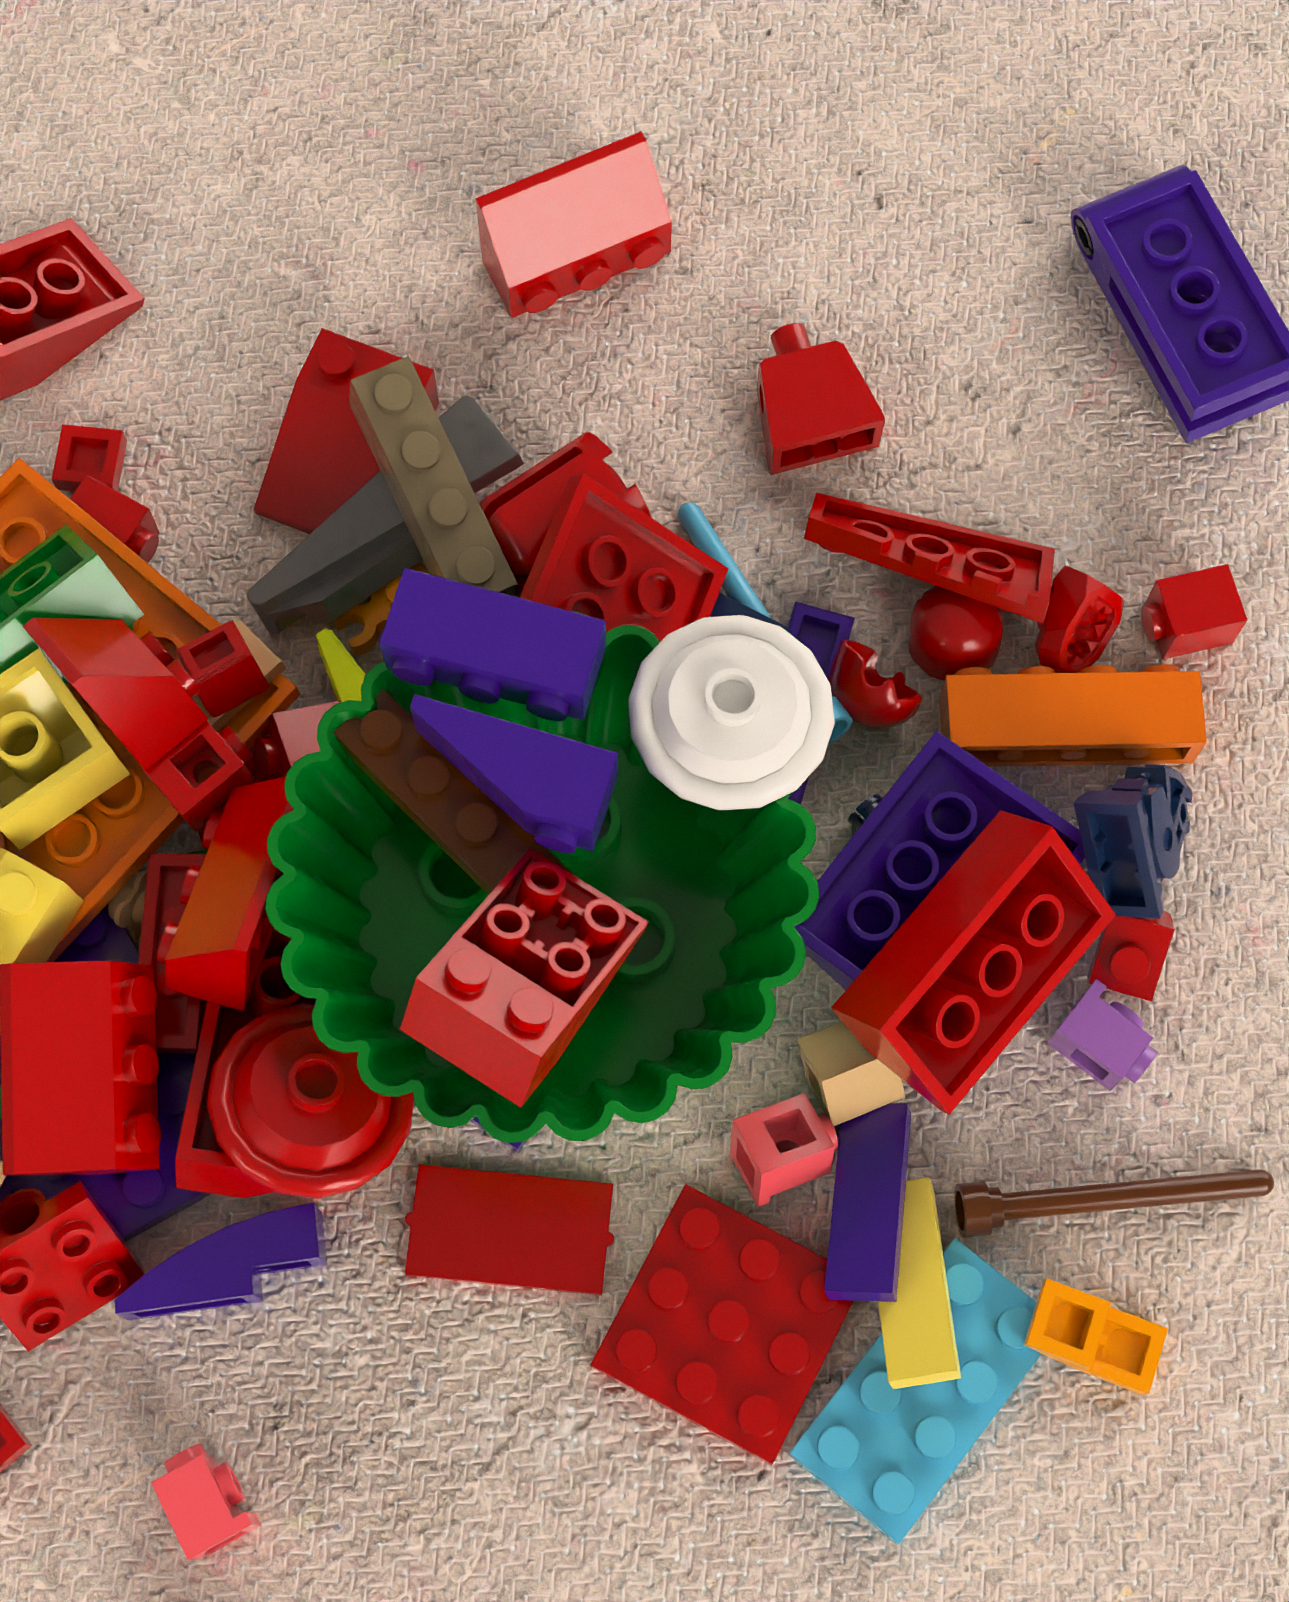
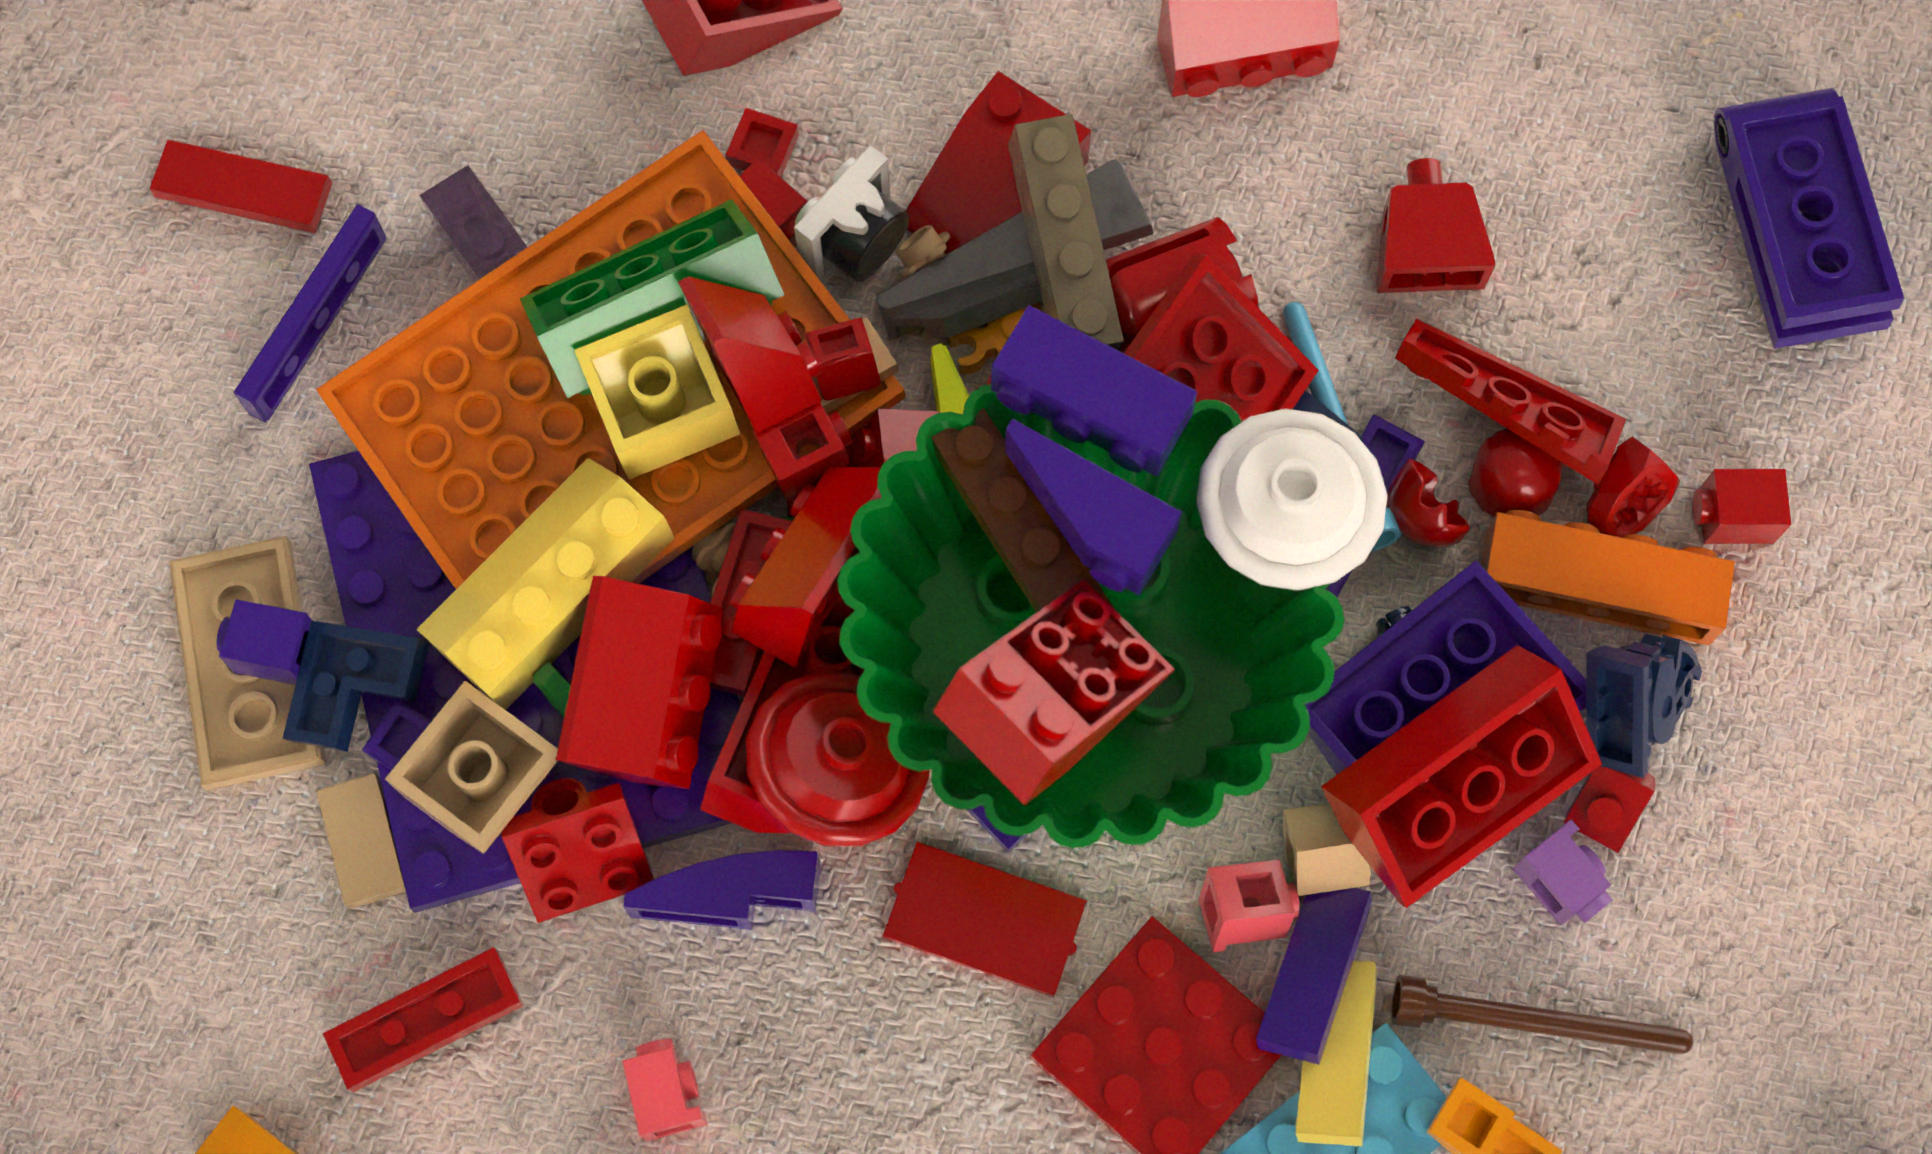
camera: 15 degrees right, 0 degrees up
none -> piece [794,145,910,284]
none -> tan plate [894,225,951,278]

